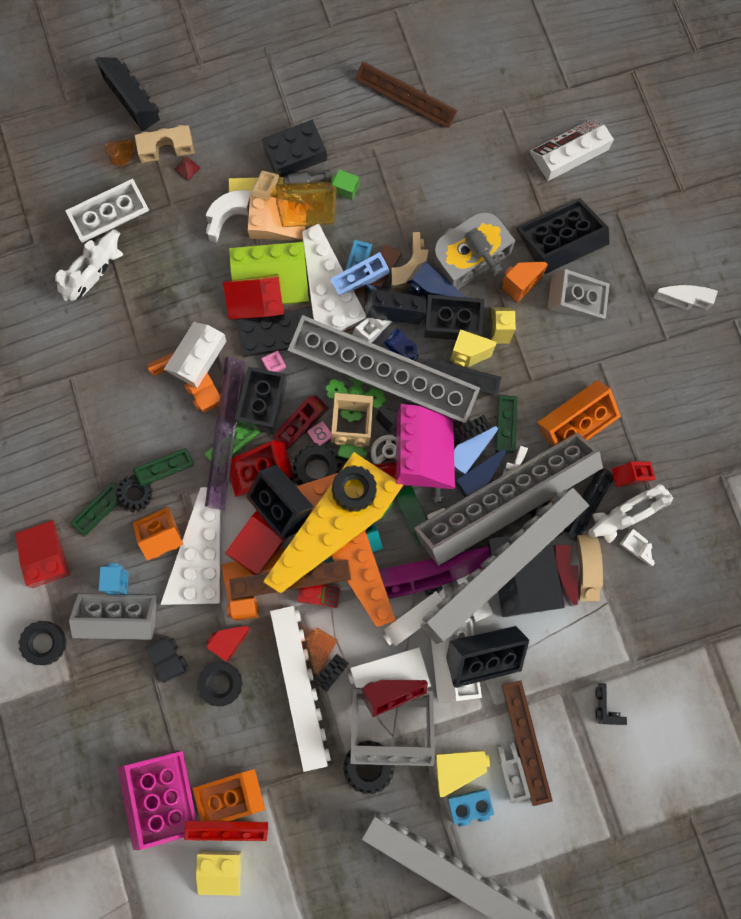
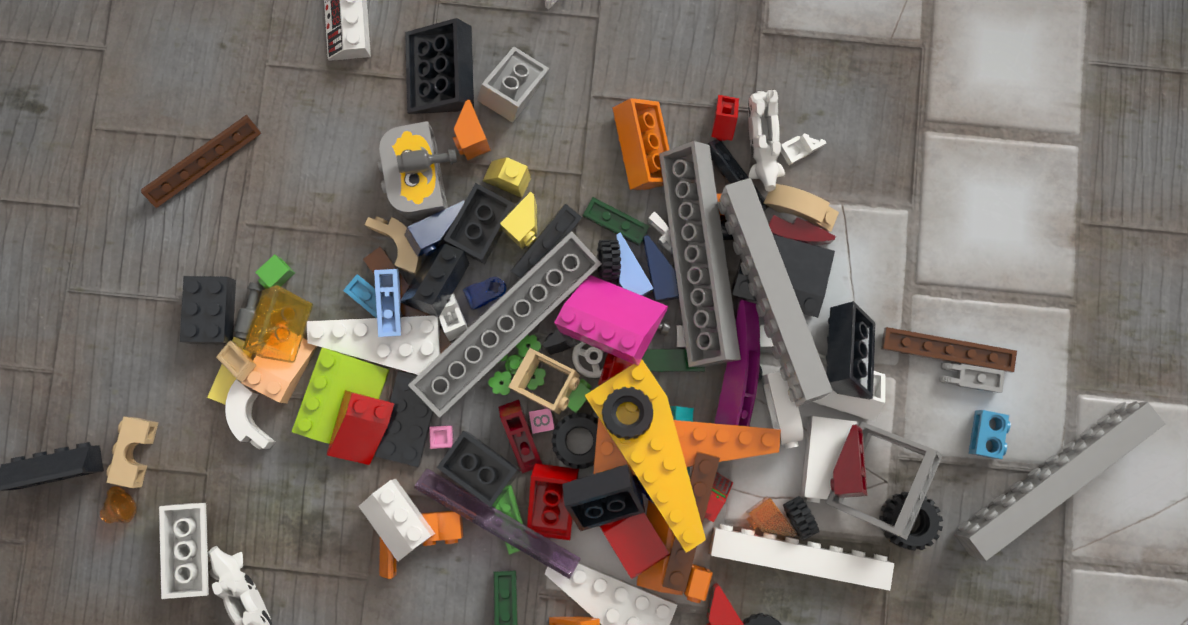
camera: 60 degrees left, 5 degrees up
dark red slope [175,156,200,181] -> none
light yellow slope [435,750,490,797] -> none
black bracket [595,683,627,725] -> none

